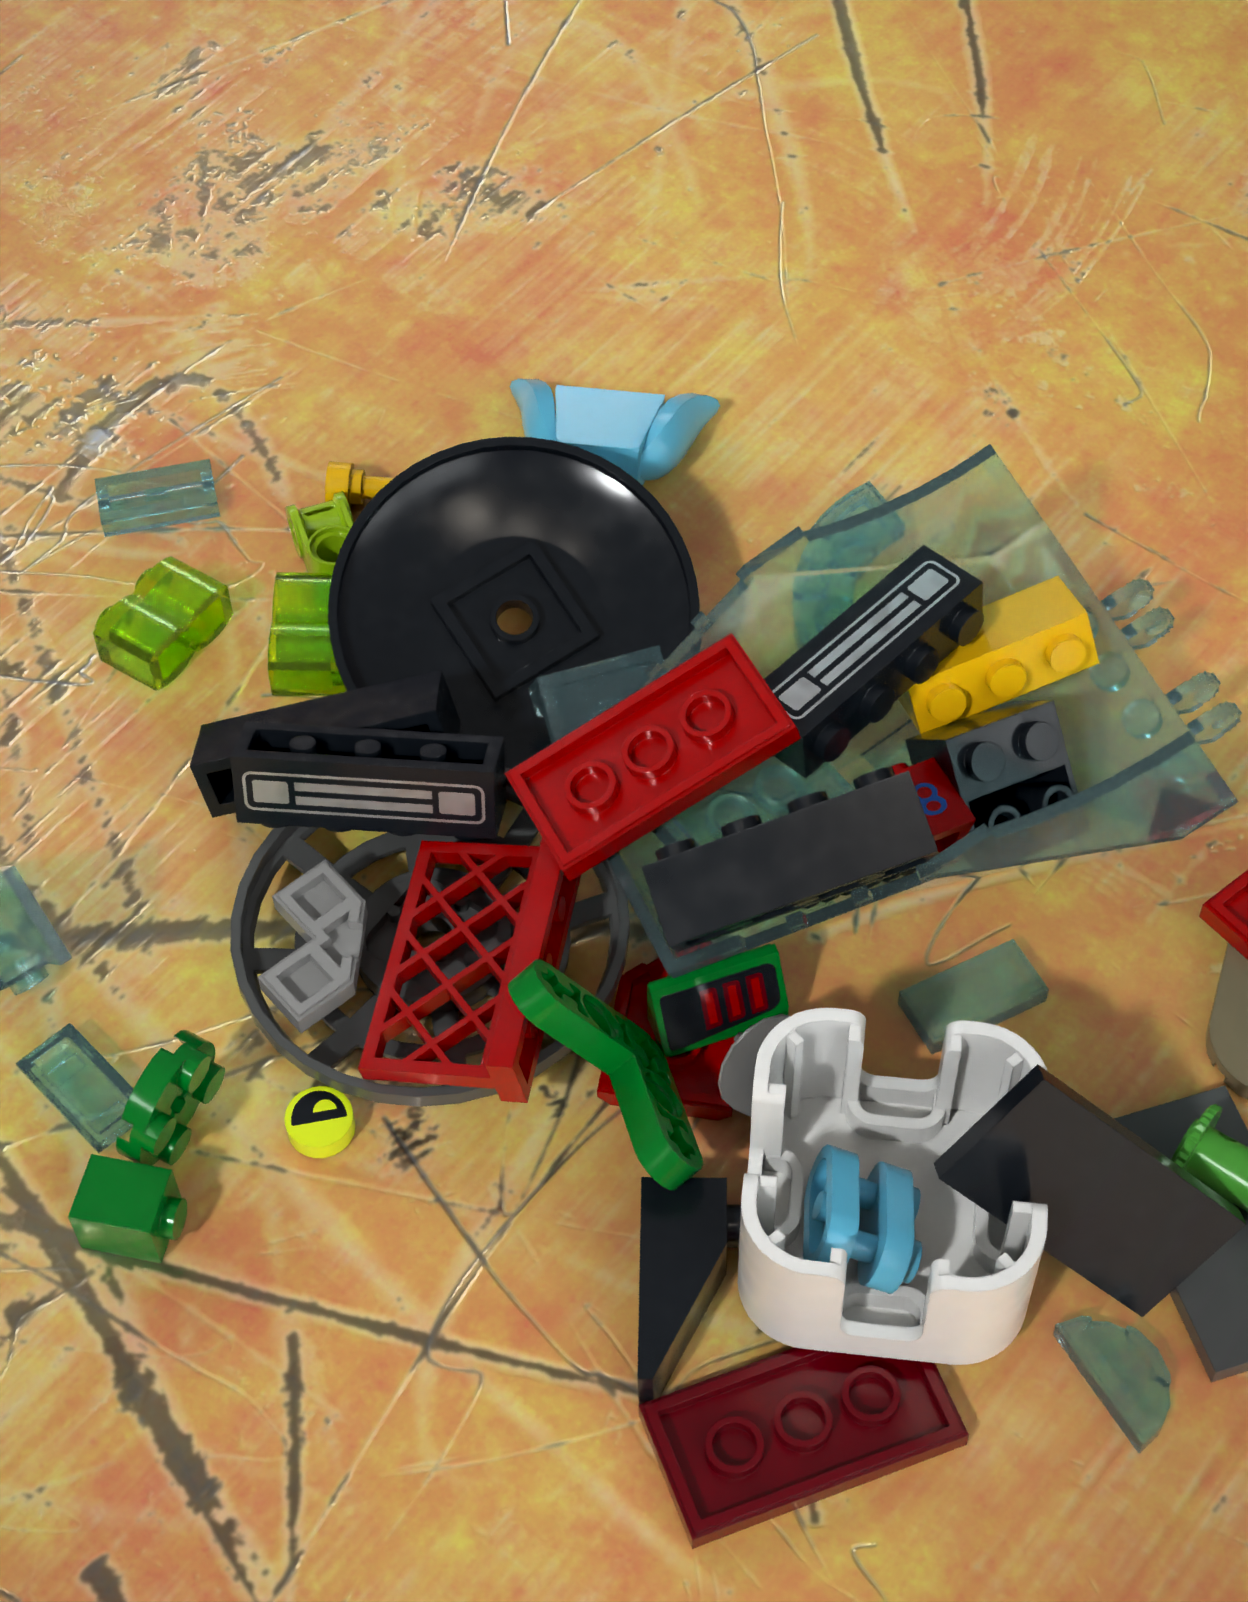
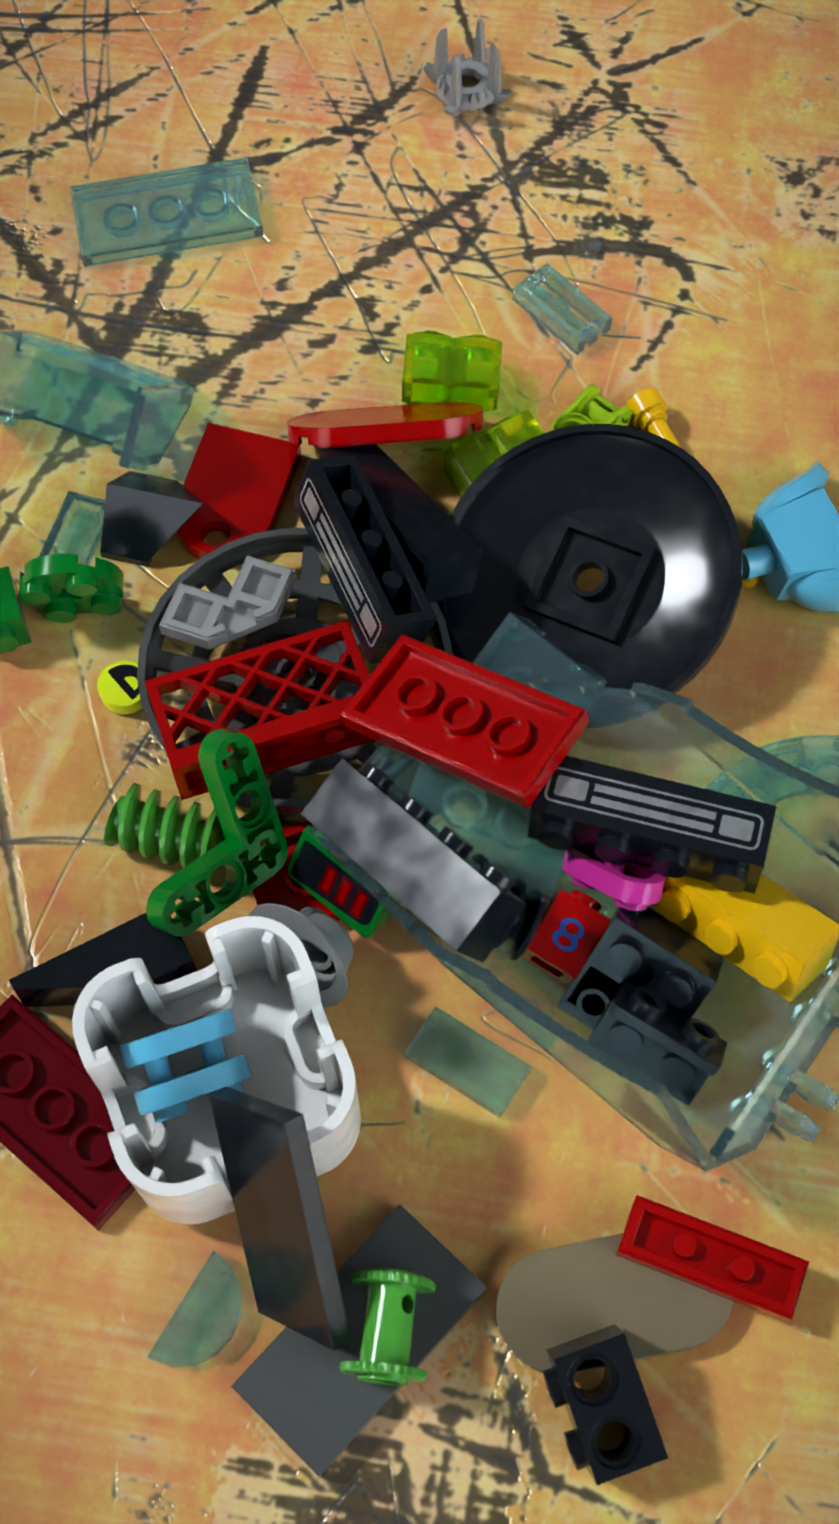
camera: 60 degrees right, 10 degrees up
none -> black slope [100,471,203,567]
none -> bright green piece [104,783,226,875]
none -> red tile [177,422,301,560]
none -> red tile [287,402,484,448]
none -> dark pink plate [562,848,665,911]
none -> black bracket [586,980,727,1106]

